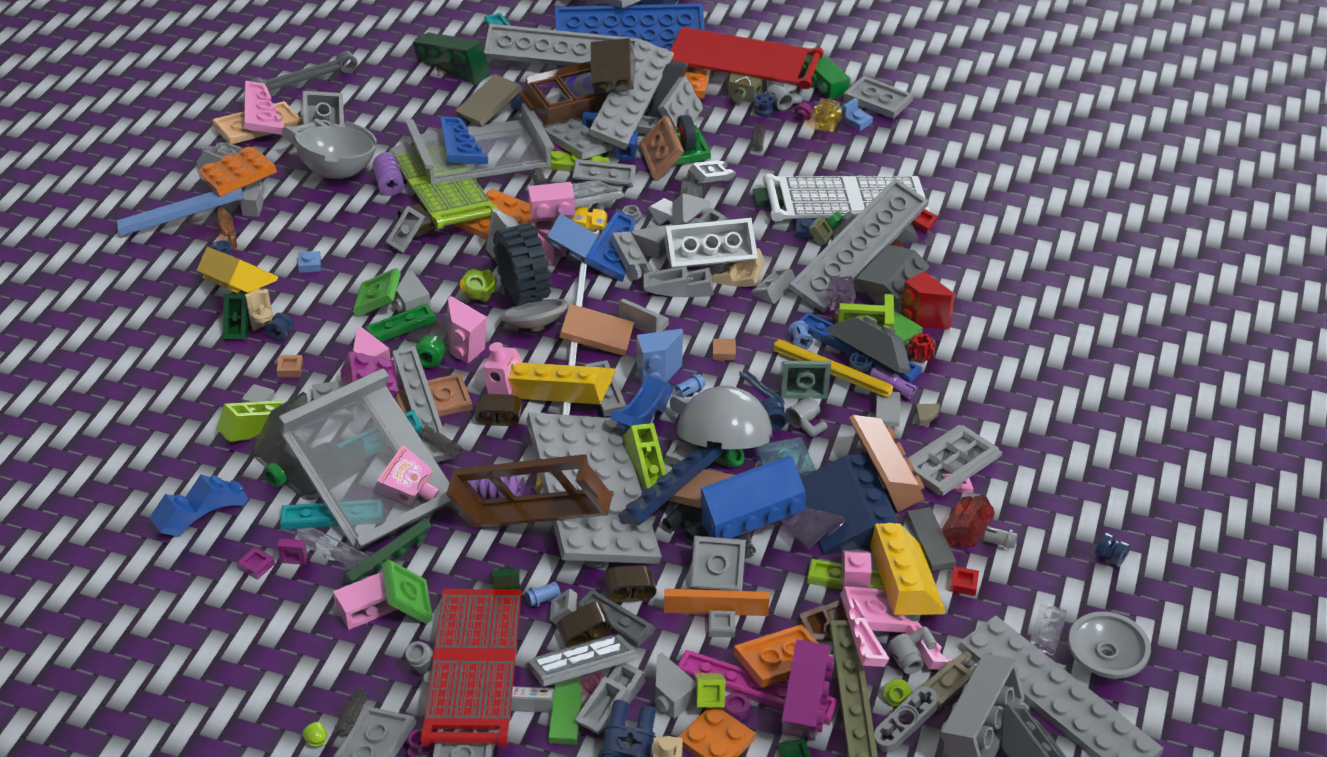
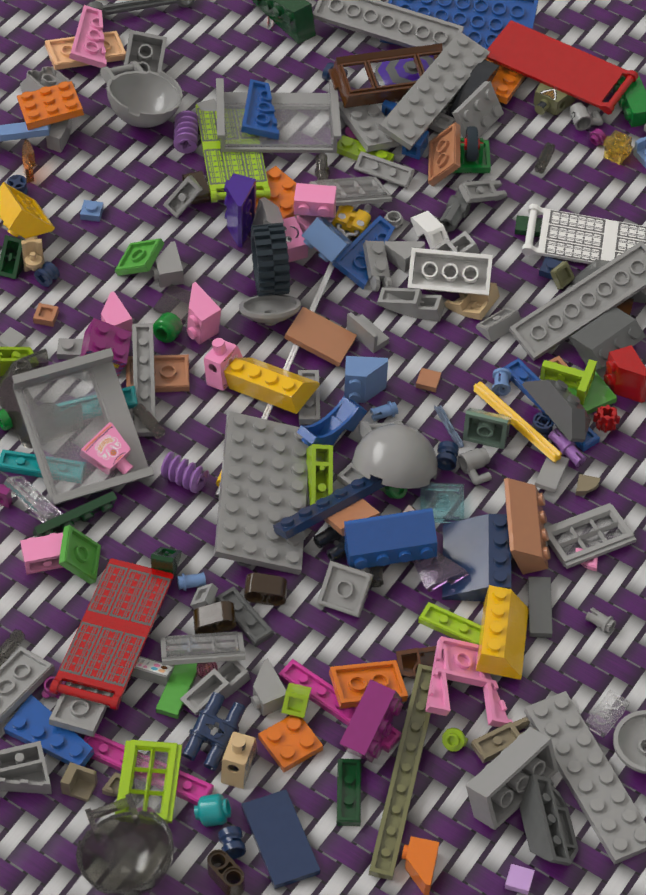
camera: 15 degrees right, 10 degrees up
green tile [365,304,436,342] -> none
light grey piece [406,641,434,685] -> none
reddish brown piece [446,454,613,528] -> none
dark tan tile [455,74,522,126] -> none
lime hair [459,269,497,302] -> none
dark brown beam [475,394,522,426] -> none
dark brown slope [591,38,636,94] -> none
orange tile [664,589,770,616] -> none
light grey slope [672,193,711,225] -> none
light grey tile [709,610,735,637] -> none
magenta tile [722,693,750,721] -> none
dark blue wheel [754,93,774,117] -> none
clear purple brick [826,276,856,310] -> none
green tile [827,211,843,229] -> none
bright pink slope [841,550,872,588] -> none
light grey beam [874,687,938,752] -> none
light grey piece [887,626,937,674] -> none
clear red brick [942,495,995,548] -> none
red tile [949,566,979,596] -> none
none -> dark purple slope [224,173,256,248]

